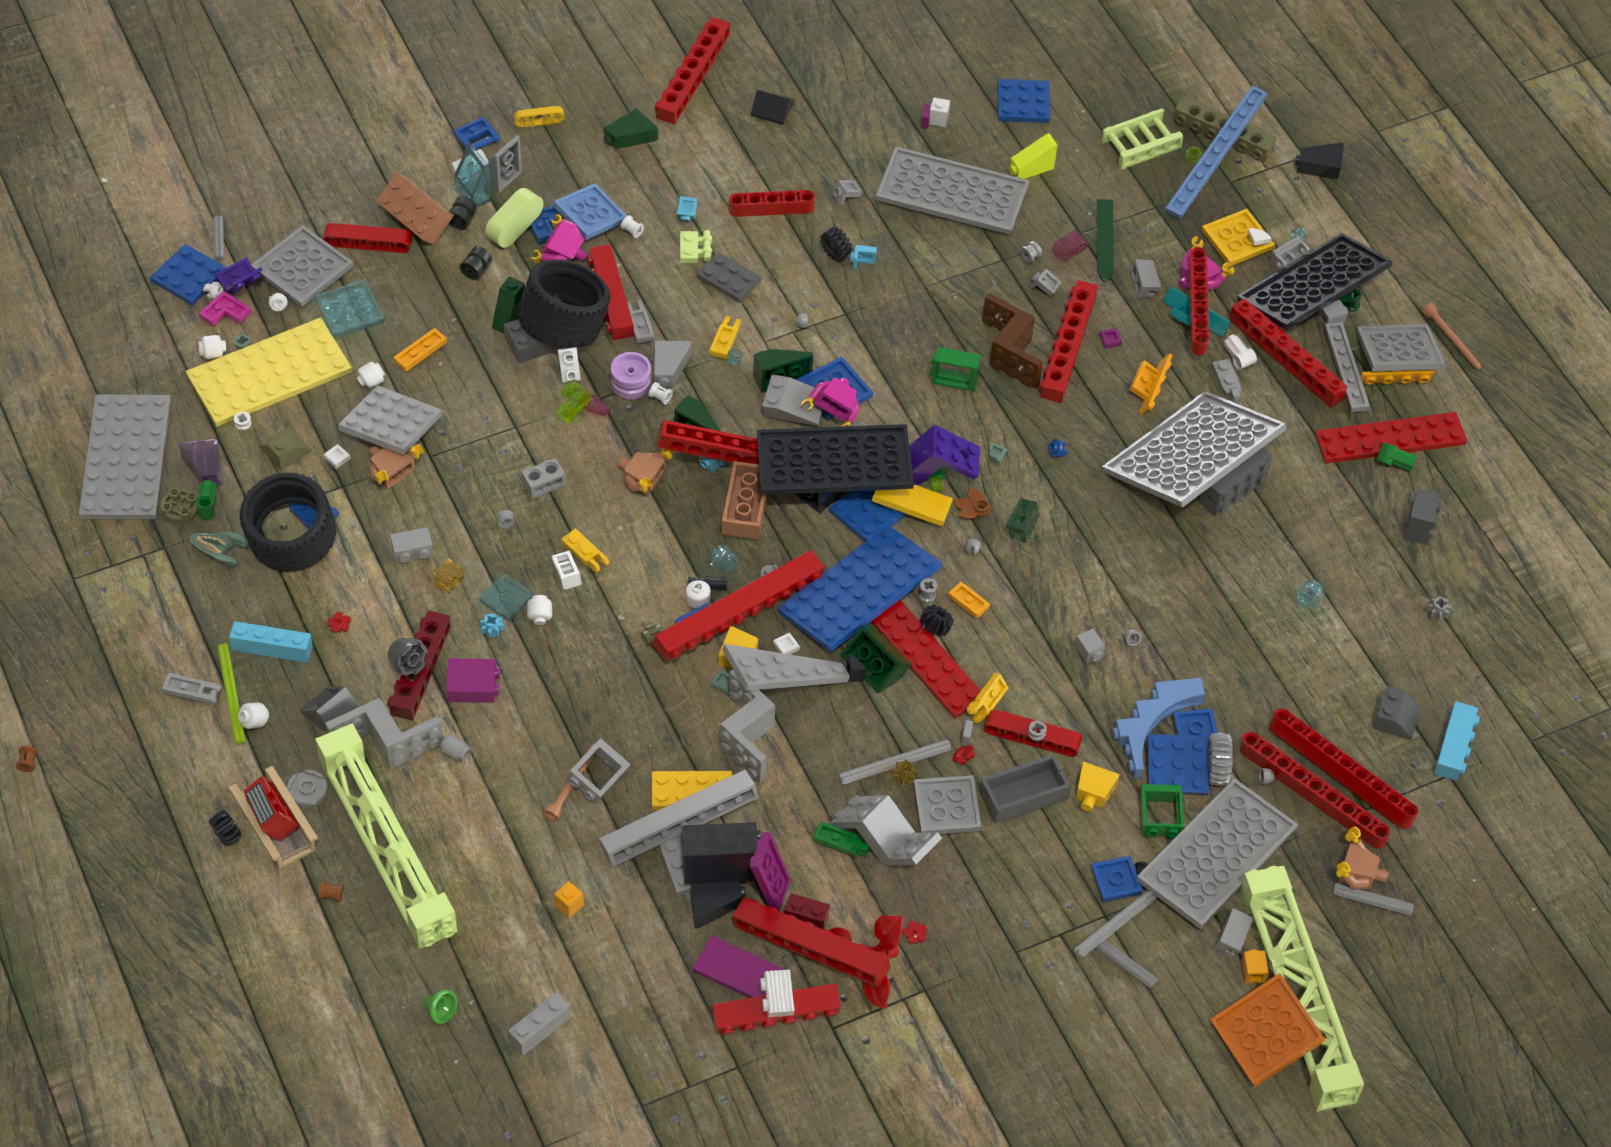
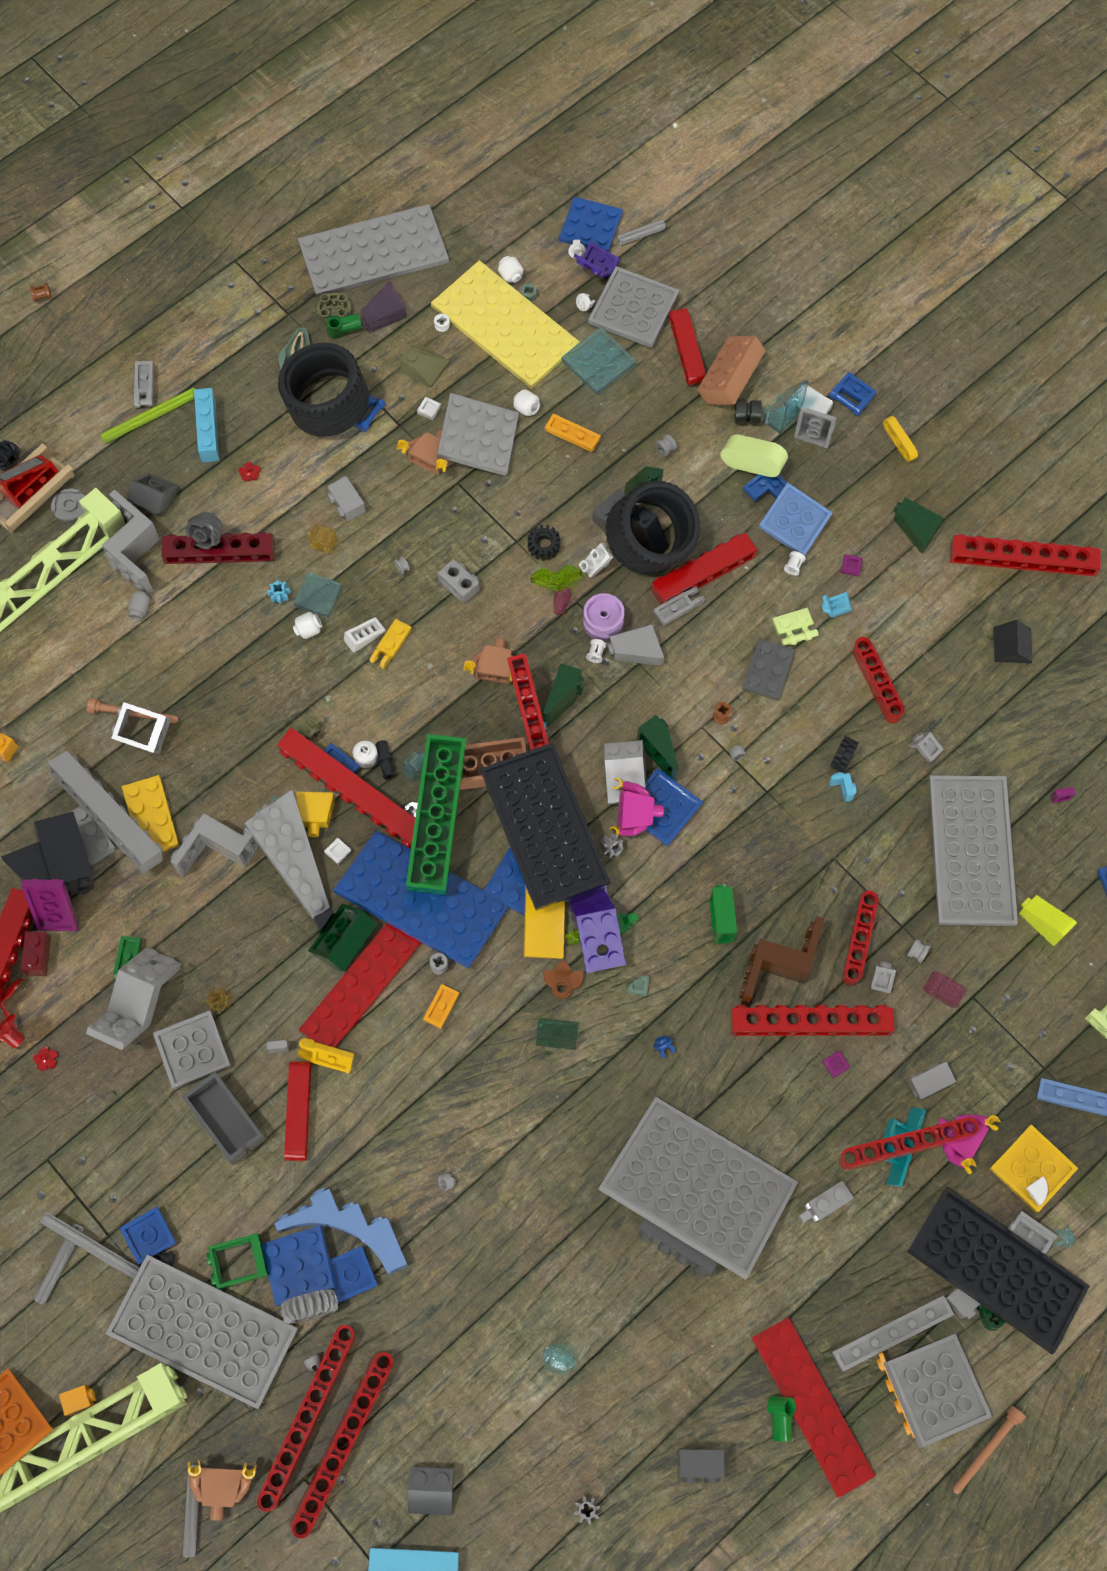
camera: 75 degrees right, 15 degrees up
dark pink plate [199,291,252,326] -> none
white head [238,702,269,729] -> none
magenta brick [446,658,500,703] -> none
pearl dark grey wheel [459,246,492,280] -> none
dark pink torso [531,214,588,263] -> none
yellow hinge [709,316,741,360] -> none
clear light blue hinge [728,349,743,365] -> none
light grey axle [839,739,951,784] -> none
black gear [920,604,954,637] -> none
white brick [929,98,950,127] -> none
red plant [952,745,975,765] -> none
light grey hinge [965,539,981,555] -> none
light grey bush [1028,721,1047,741] -> none
light grey brick [1075,629,1105,664] -> none
yellow torso [1076,762,1120,812] -> none
dark green piece [1097,199,1114,283] -> none
light orange bracket [1129,353,1173,414] -> none
light grey hinge [1213,908,1253,957] -> none
white piece [1223,334,1257,370] -> none
red brick [1229,298,1348,409] -> none
none -> green brick [406,734,466,895]
none -> black tyre [527,525,560,561]
none -> light grey wheel [655,434,677,457]
none -> dark orange bush [713,702,732,724]
none -> magenta tile [840,554,863,577]
none -> red beam [842,890,879,986]

